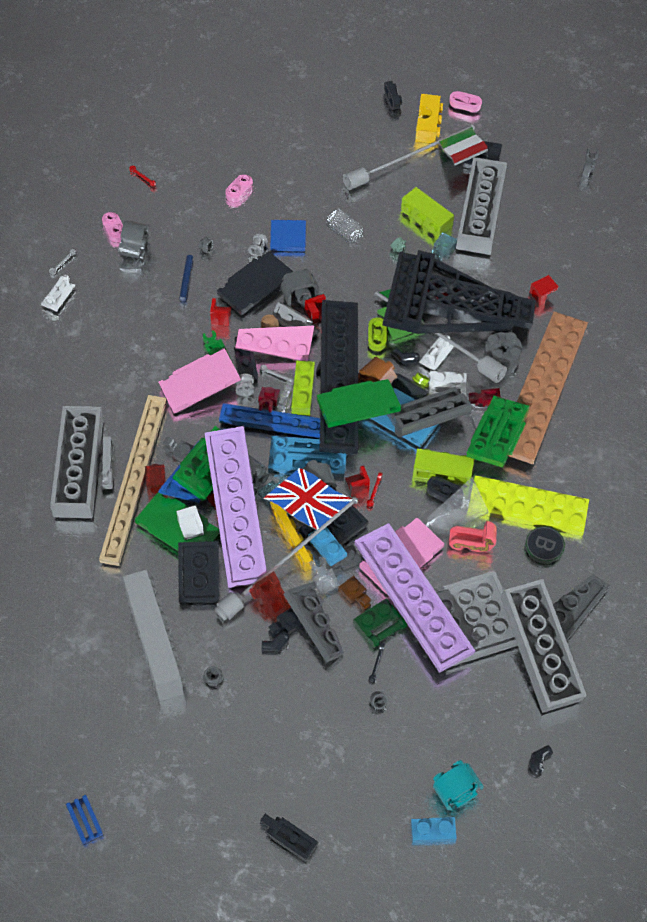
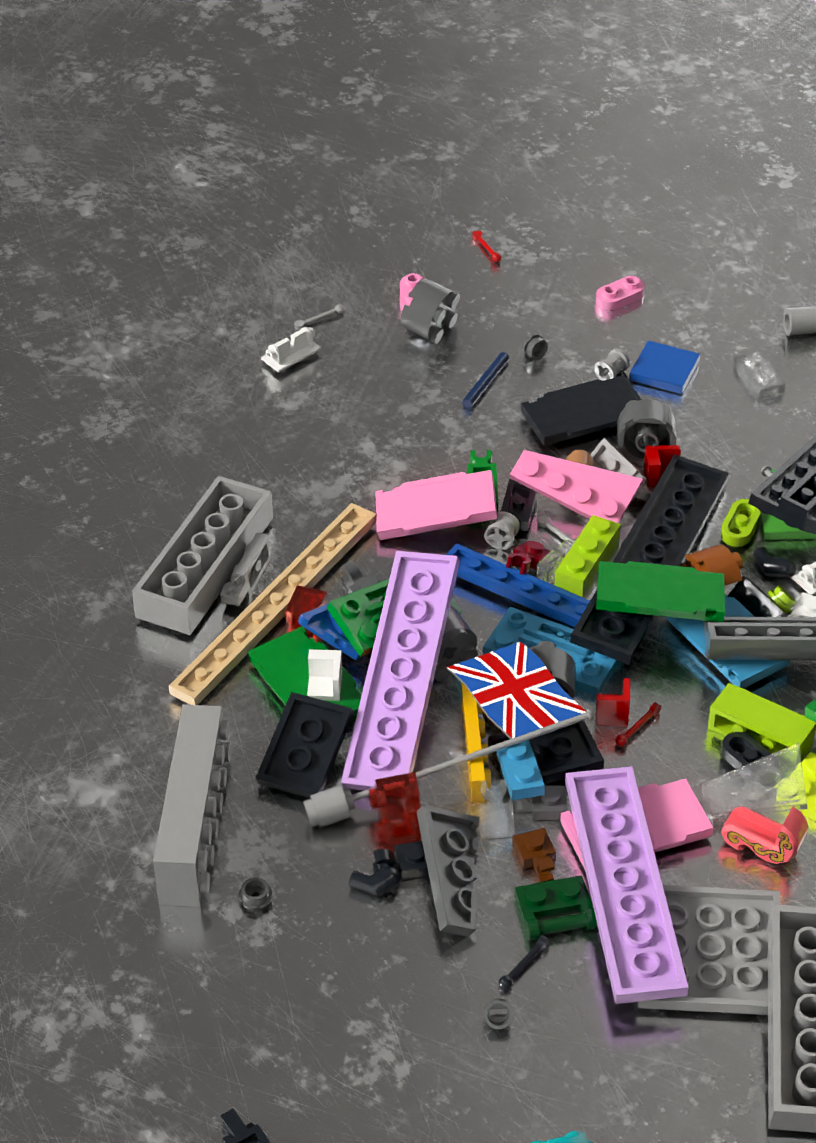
camera: 25 degrees right, 15 degrees down
red panel [210,298,231,326] -> none

